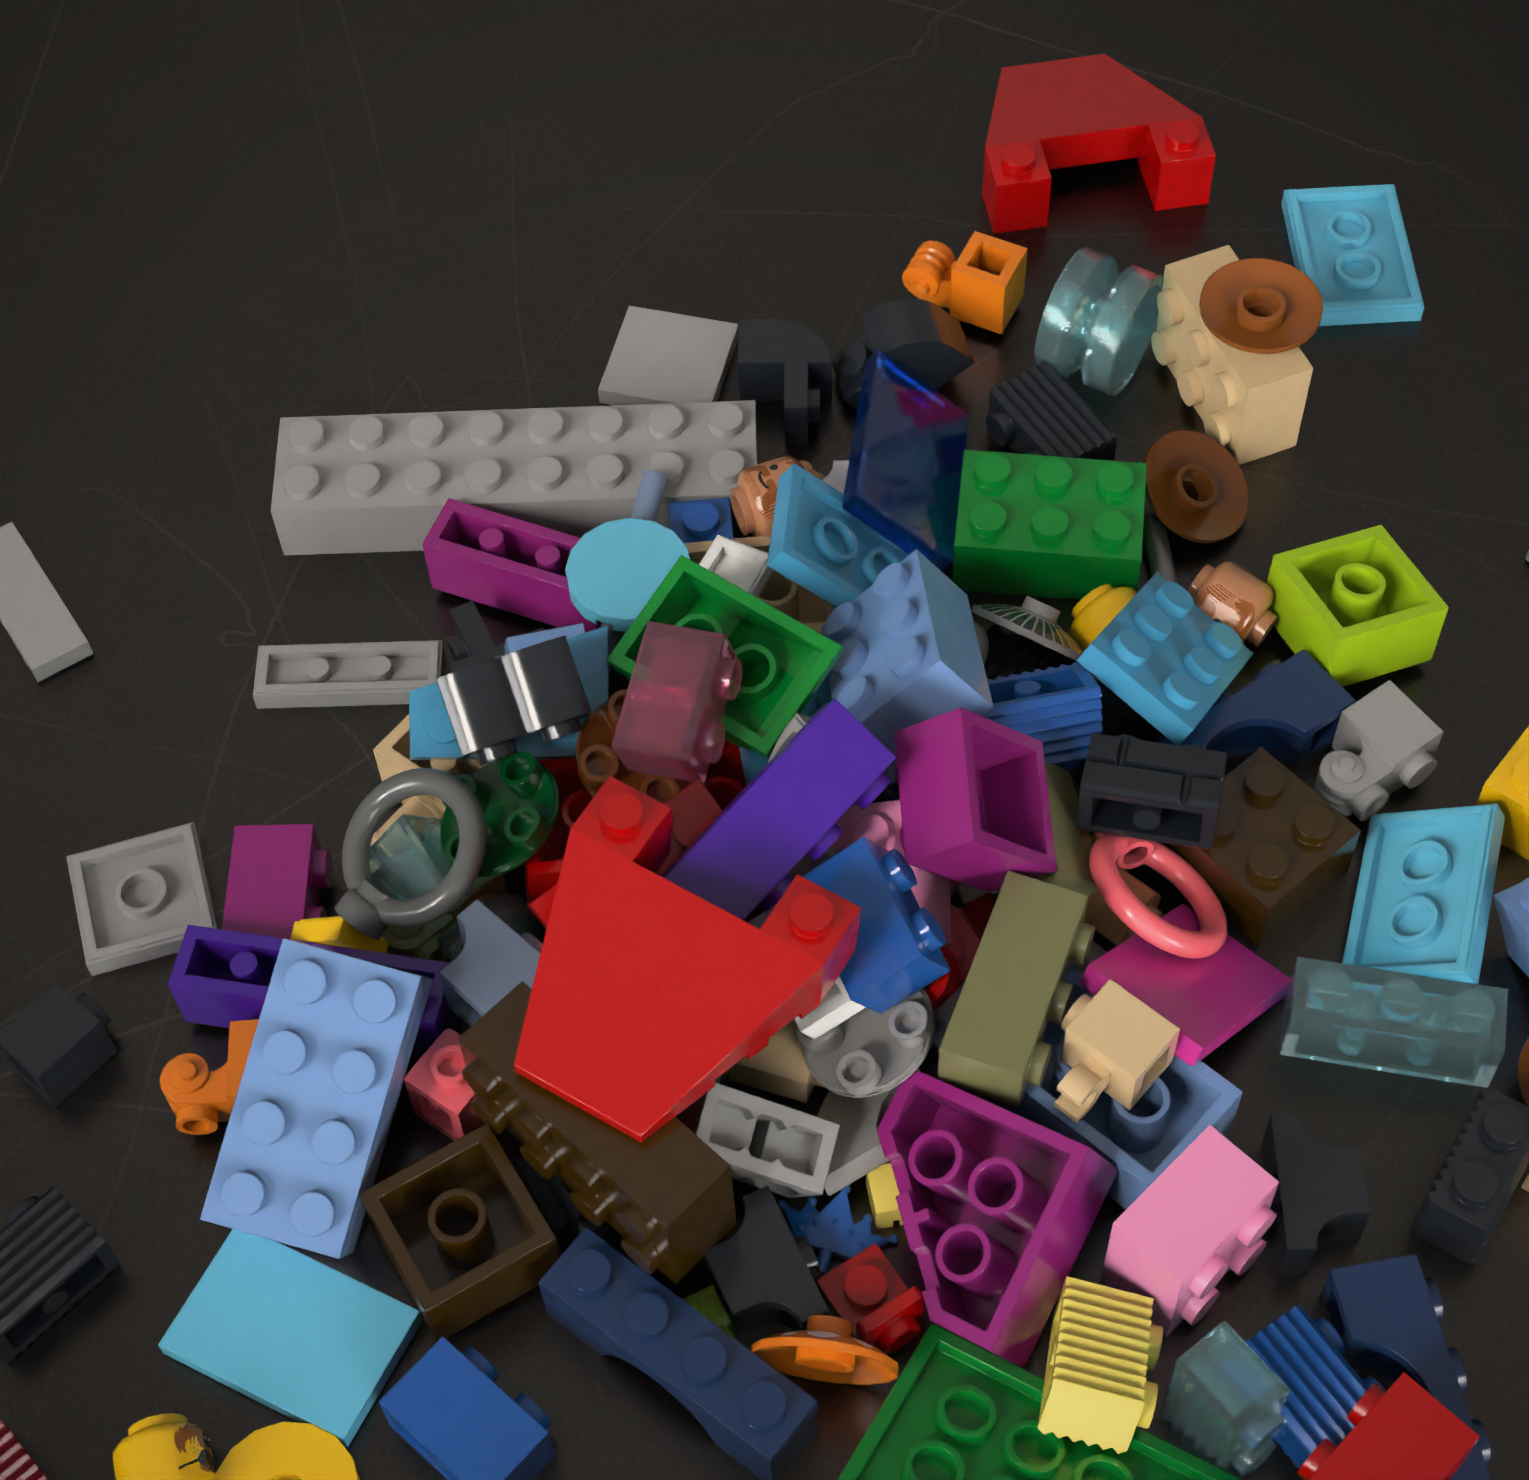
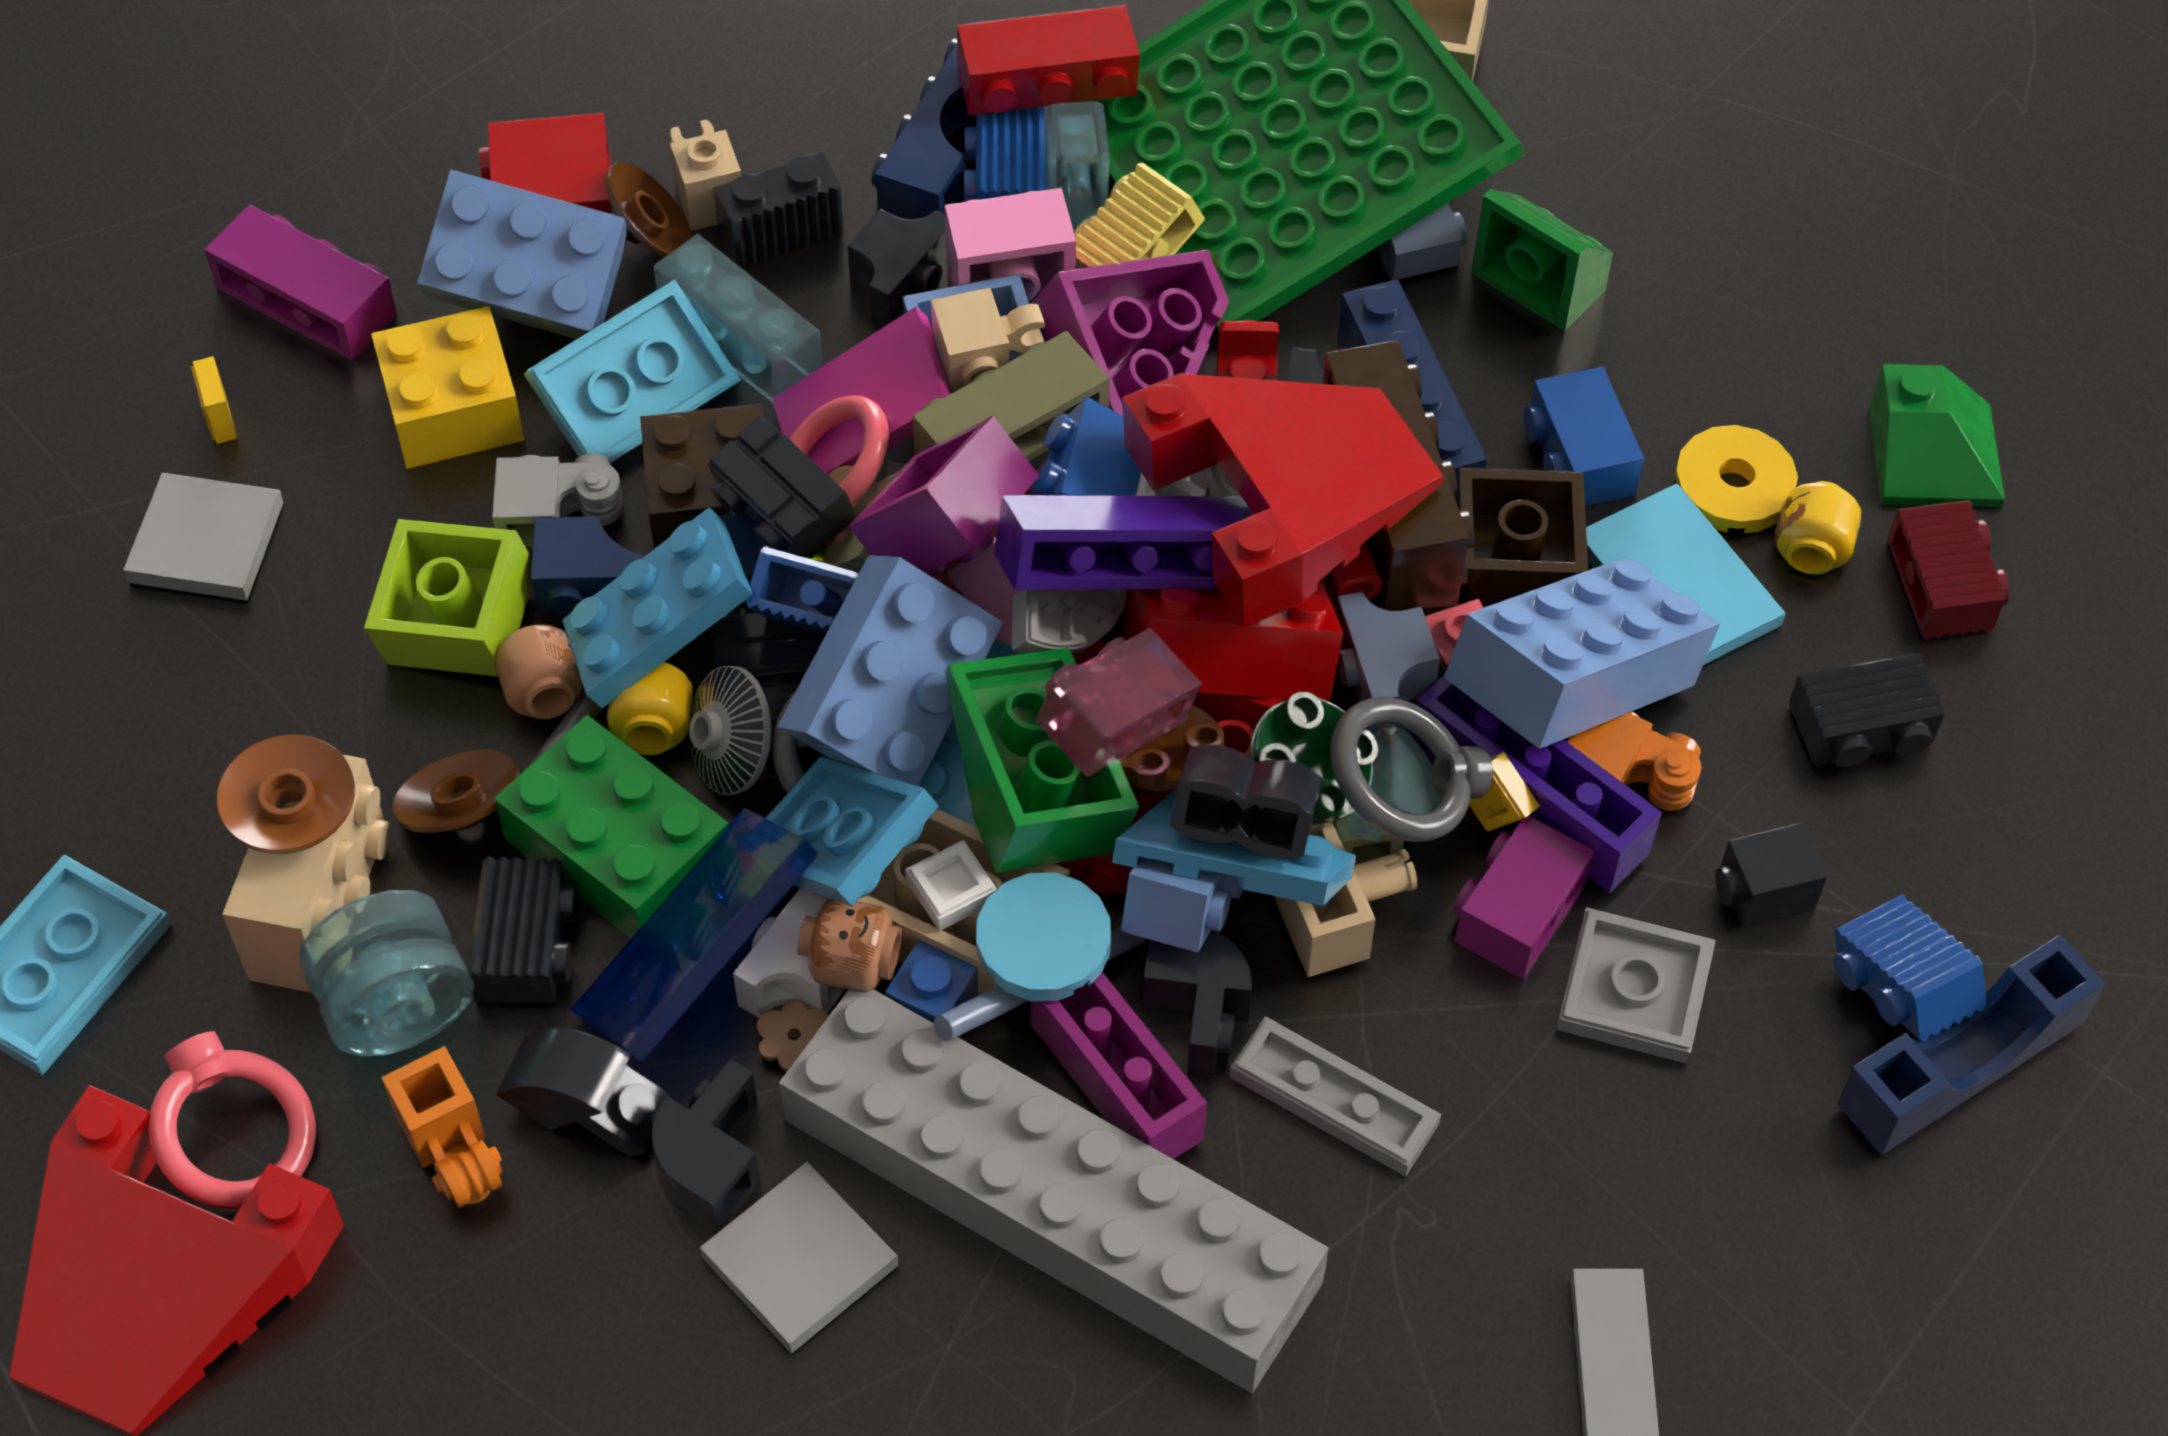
camera: 150 degrees left, 0 degrees up
orange dish [751,1315,899,1385] -> none
none -> coral piece [148,1031,316,1209]

